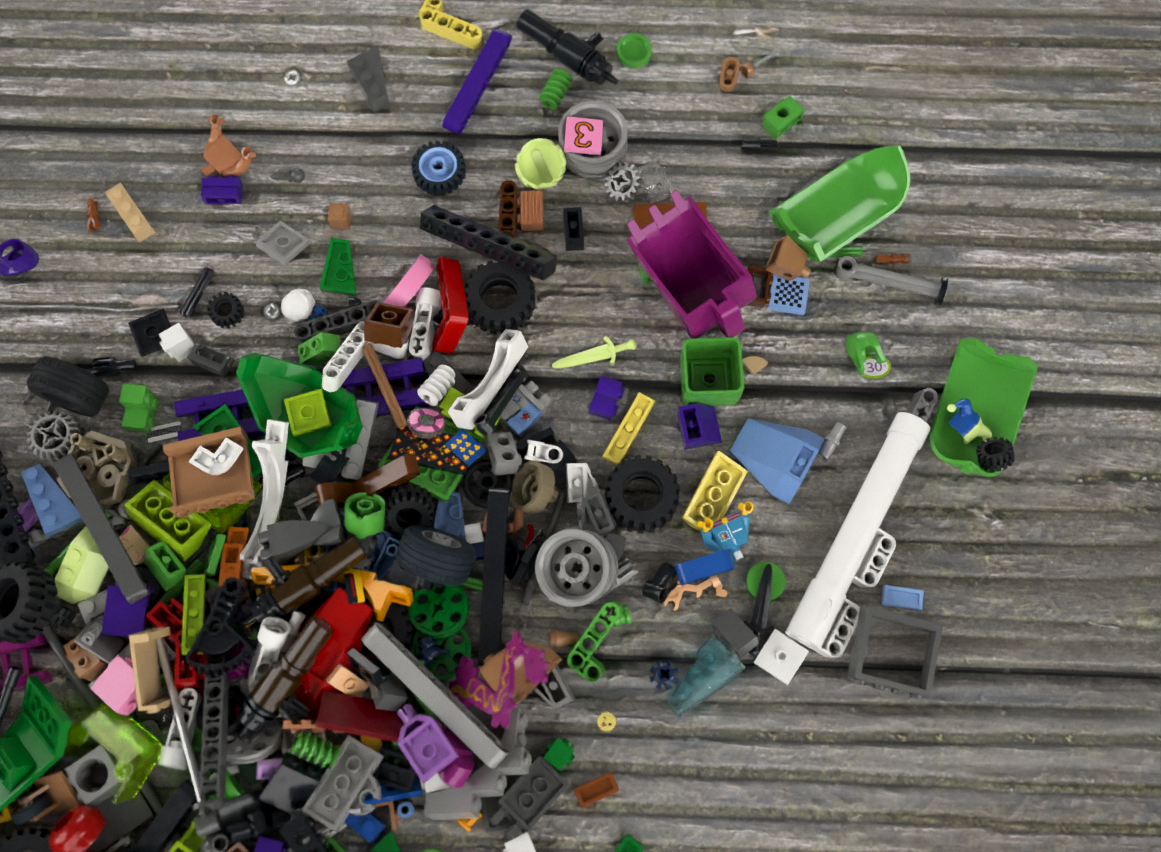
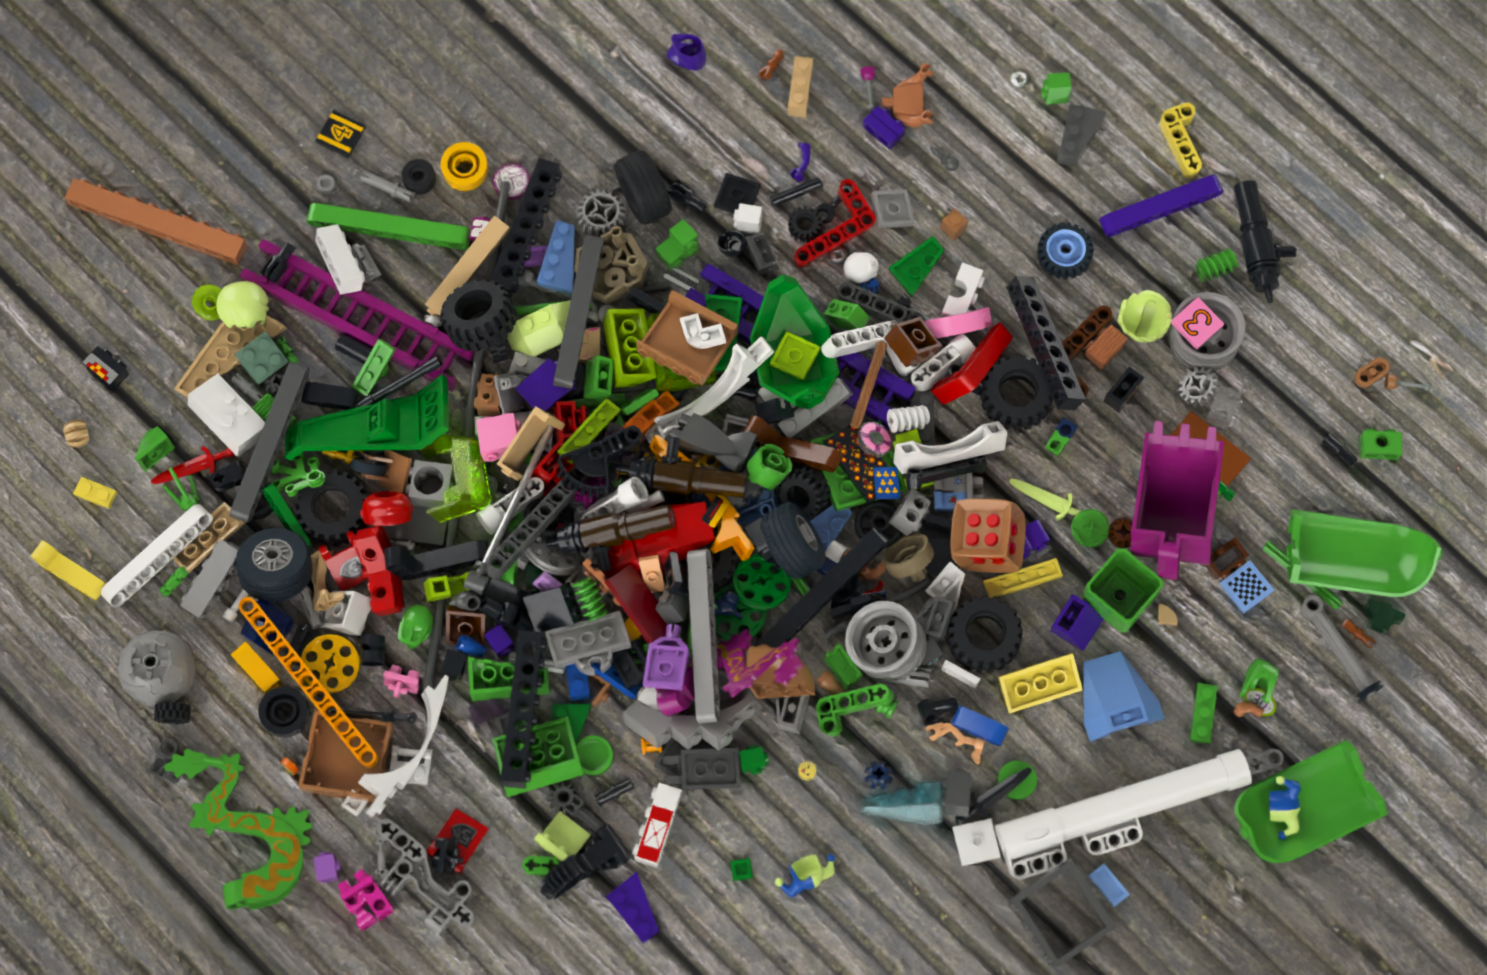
camera: 45 degrees right, 0 degrees up
medium blue pin [397,801,415,819] -> none
white piece [524,440,563,463] -> none
dark orange tile [574,772,619,808] -> none
bright green piece [617,33,652,69] -> none
dark azure torso [697,501,754,562] -> none
medium nougat torso [765,235,811,281] -> none
light grey pin [818,422,847,461] -> none
black tyre [976,437,1015,472] -> none
none -> black hair [716,230,747,257]
none -> yellowish green piece [775,854,835,897]
none -> dark purple piece [790,142,810,181]
none -> red beam [793,179,876,267]
none -> black piece [816,187,850,224]
none -> bright green hinge [823,643,862,690]
none -> hinge [860,66,875,111]
none -> white arch [941,262,985,317]
none -> white tile [941,660,980,689]
none -> medium nougat piece [950,499,1026,573]
none -> bright green brick [1041,72,1071,105]
none -> leg [1045,417,1078,456]
none -> bright green tile [1071,509,1110,547]
none -> reddish brown gear [1108,517,1132,548]
none -> bright green plate [1190,683,1218,745]
none -> nougat arm [1234,701,1264,718]
none -> clear green brick [1363,598,1406,635]

